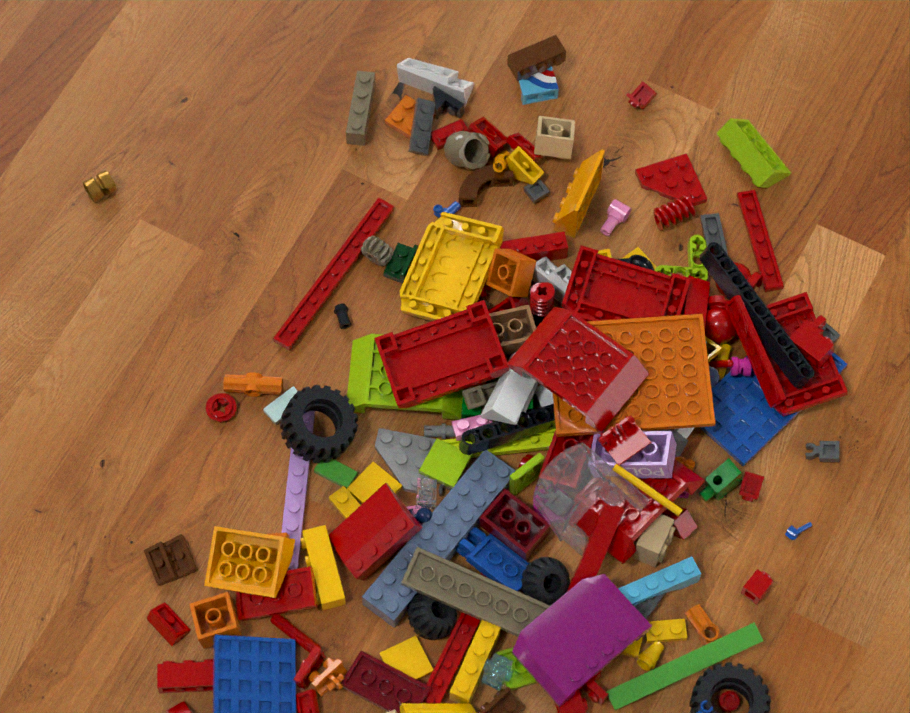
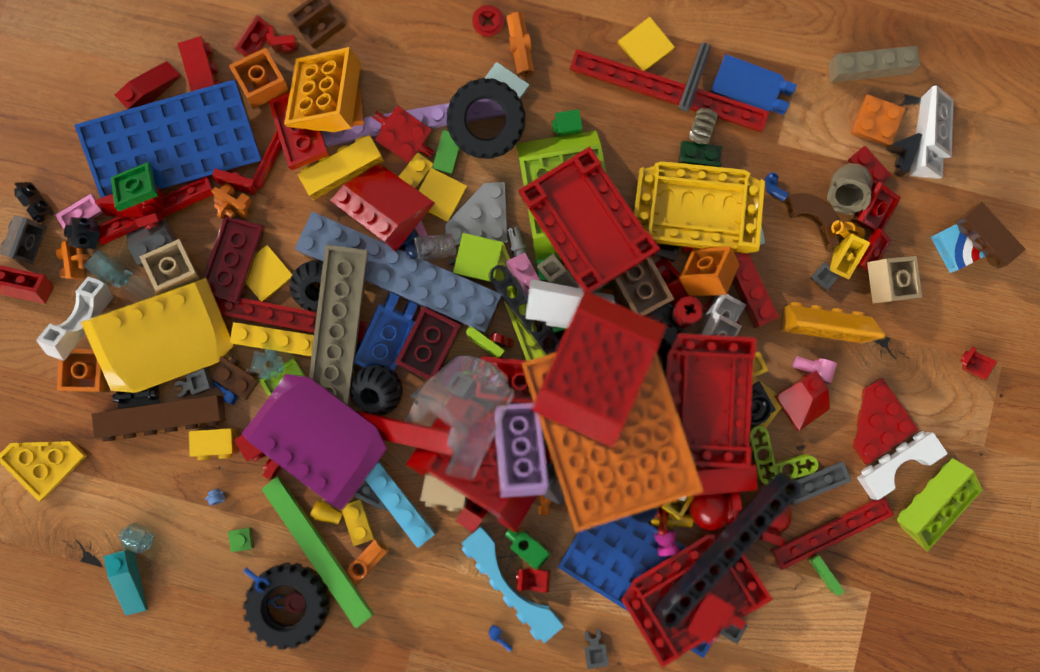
camera: 80 degrees right, 20 degrees up
black pin [334,303,352,329] -> none
dark grey plate [408,98,435,156] -> none
hinge [597,415,652,466] -> none
yellow bar [612,463,683,516] -> none
red piece [653,196,695,231] -> none
red tile [724,295,787,408] -> none
red brick [741,569,773,605] -> none
none -> red bracket [266,26,299,54]
none -> red plate [372,105,434,163]
none -> medium azure arch [461,525,564,643]
none -> green brick [551,109,583,137]
none -> yellow tile [618,17,675,71]
none -> dark grey axle [679,42,711,112]
none -> blue tile [710,54,797,115]
none -> red slope [774,370,830,432]
none -> bright green tile [808,554,845,596]
none -> white arch [857,431,948,500]

